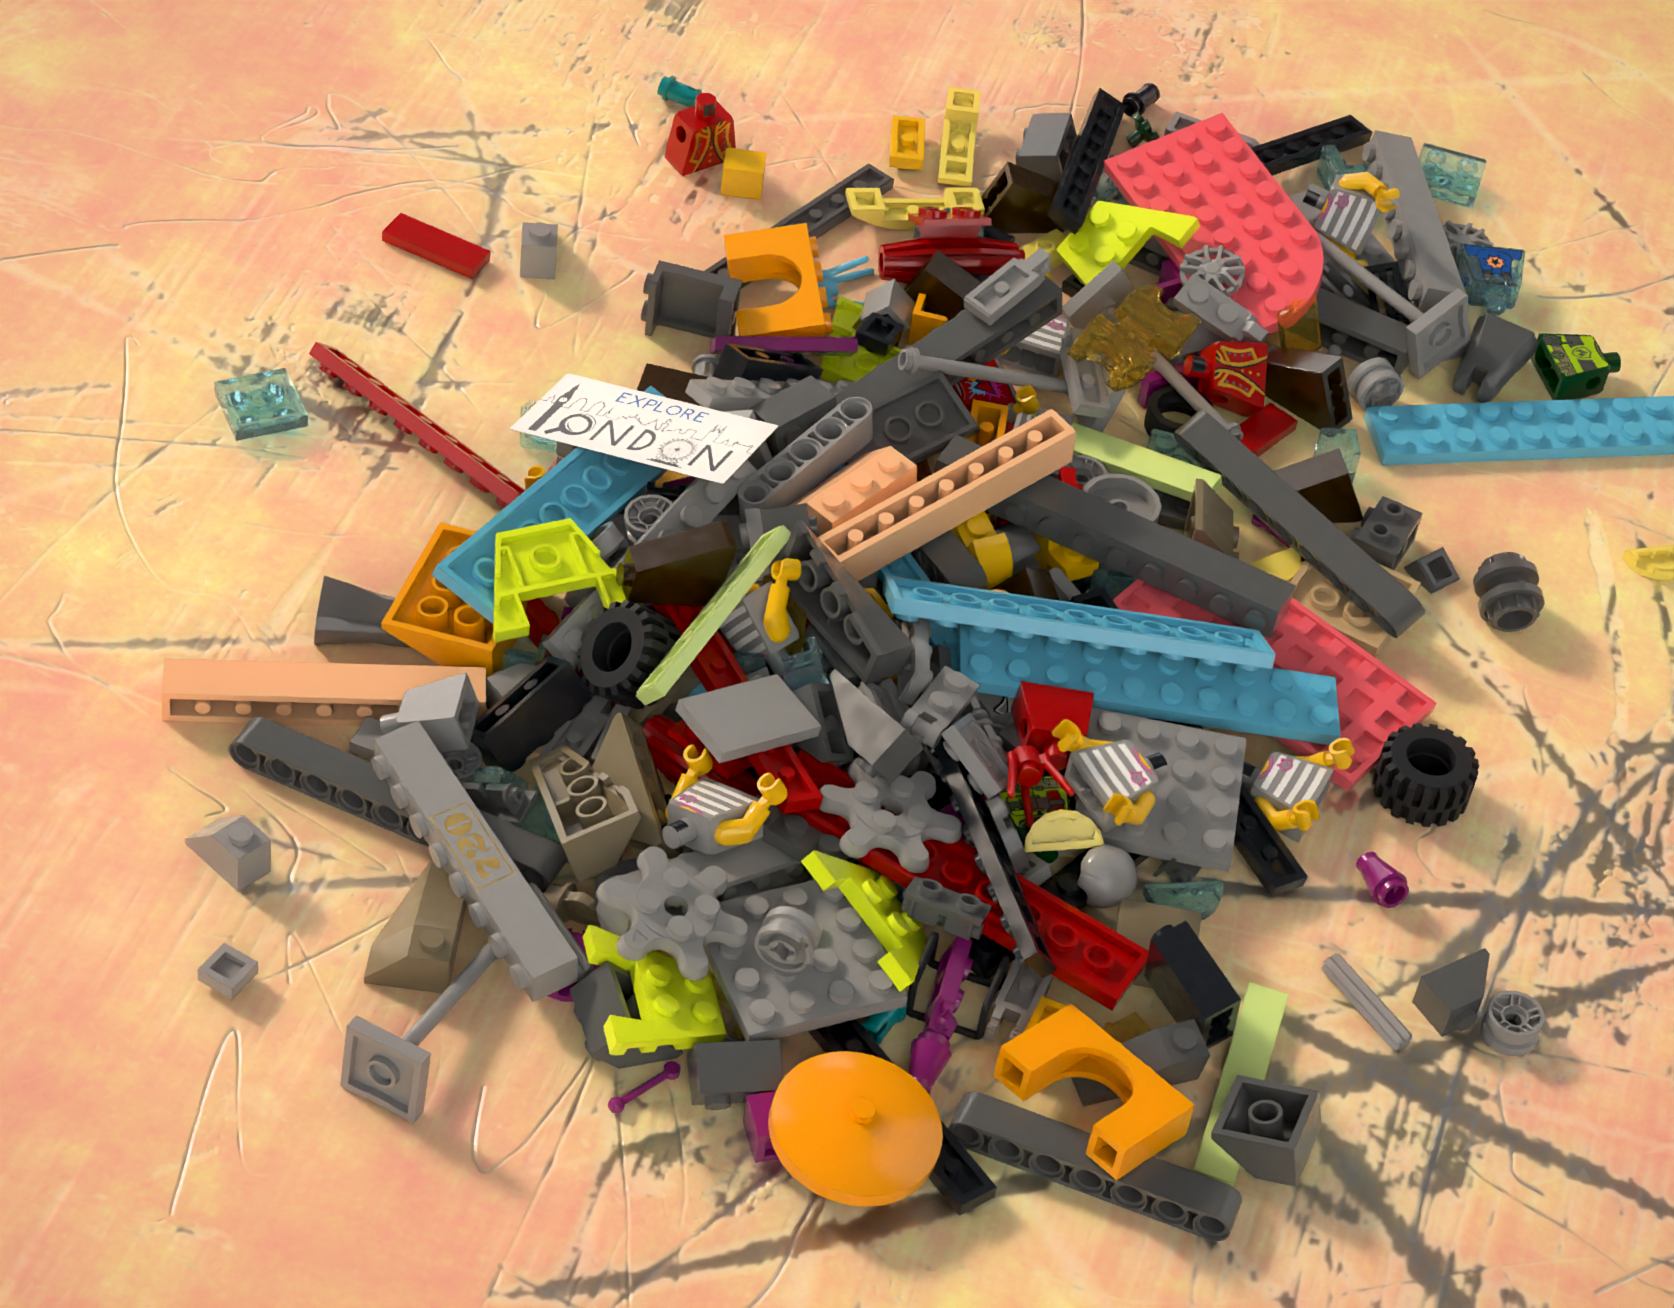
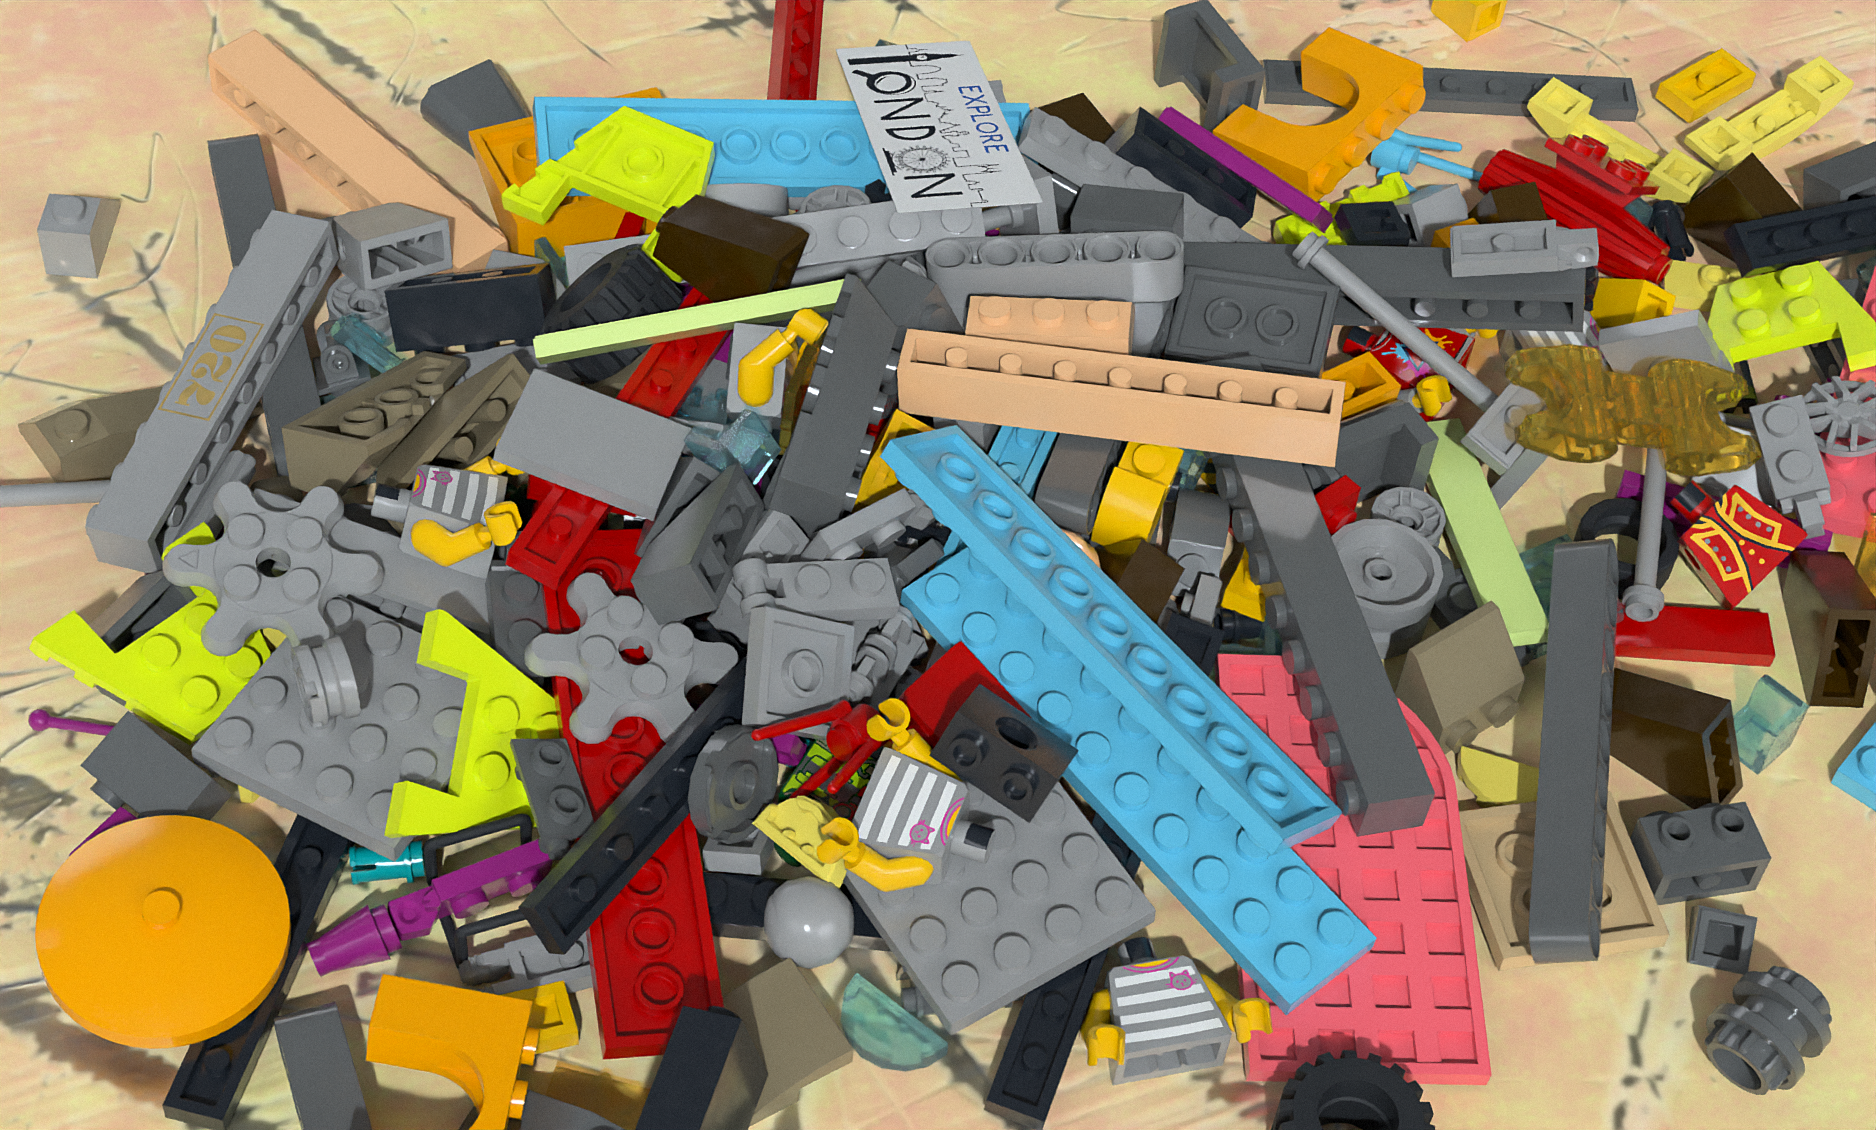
camera: 50 degrees right, 5 degrees up
none -> black brick [929,684,1079,823]

